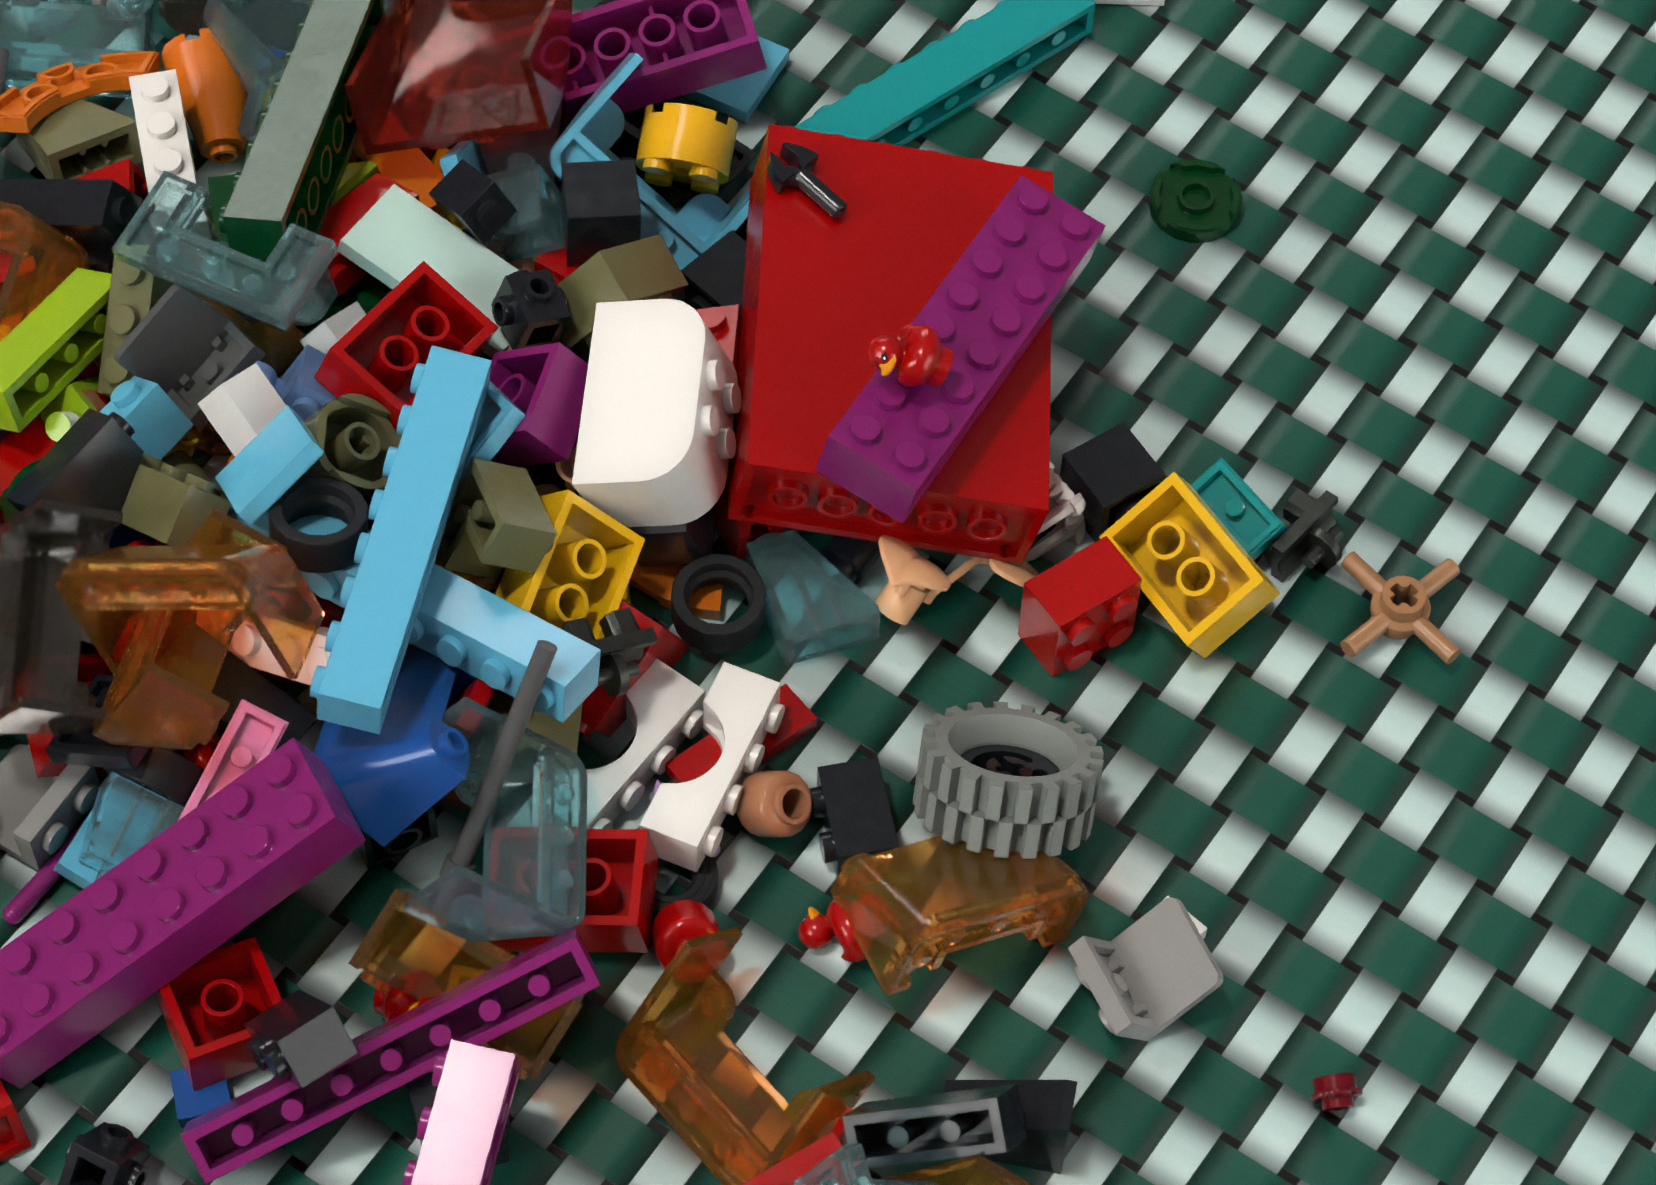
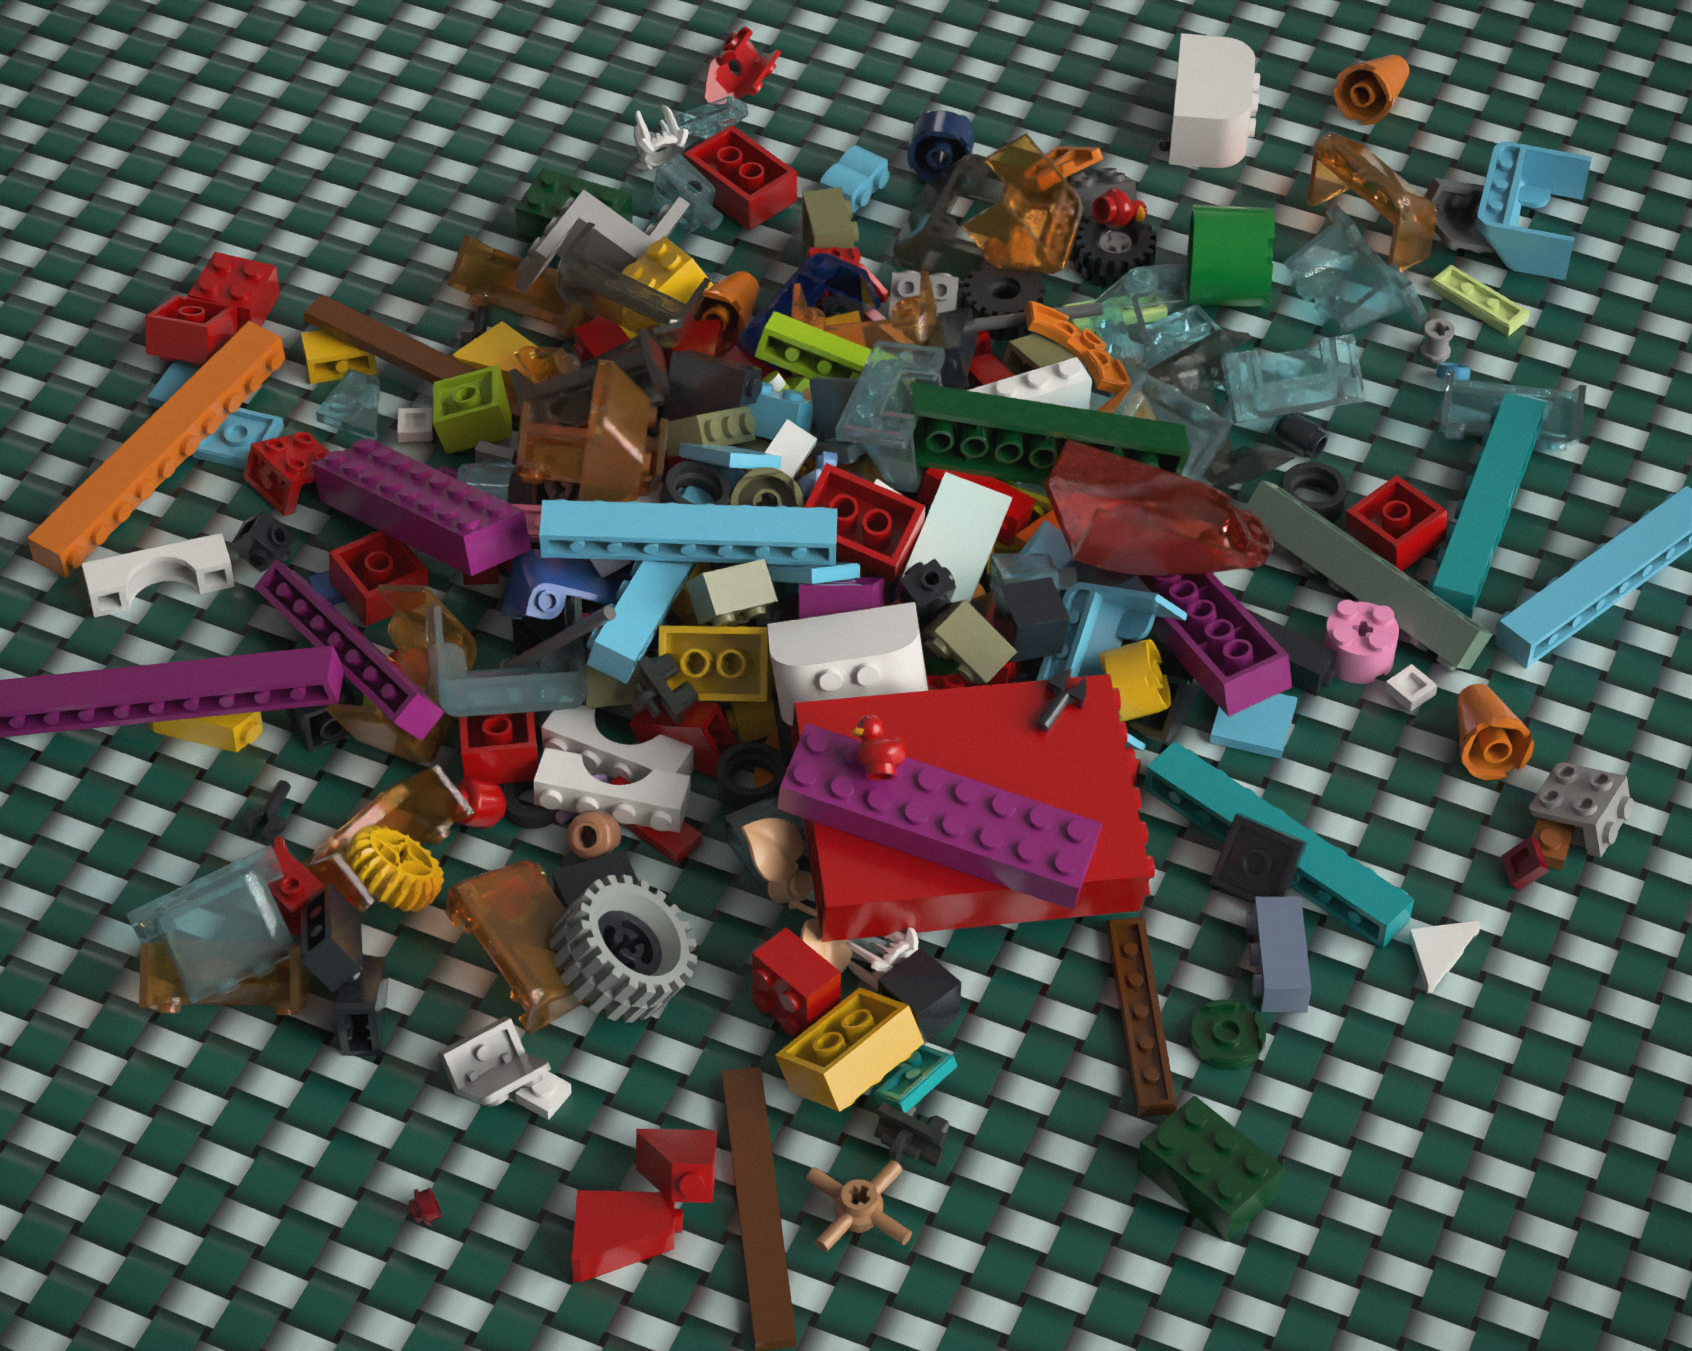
camera: 80 degrees right, 10 degrees down
black brick [244,990,358,1088] -> none
black brick [428,159,517,245] -> none
none -> yellow gear [343,824,444,912]
none -> red slope [572,1190,683,1282]
none -> red slope [636,1128,717,1203]
none -> reddish brown tile [722,1067,797,1351]
none -> reddish brown tile [1106,918,1177,1117]
none -> dark green brick [1137,1095,1285,1242]
none -> black tile [1209,813,1308,903]
none -> sand blue brick [1246,897,1312,1012]

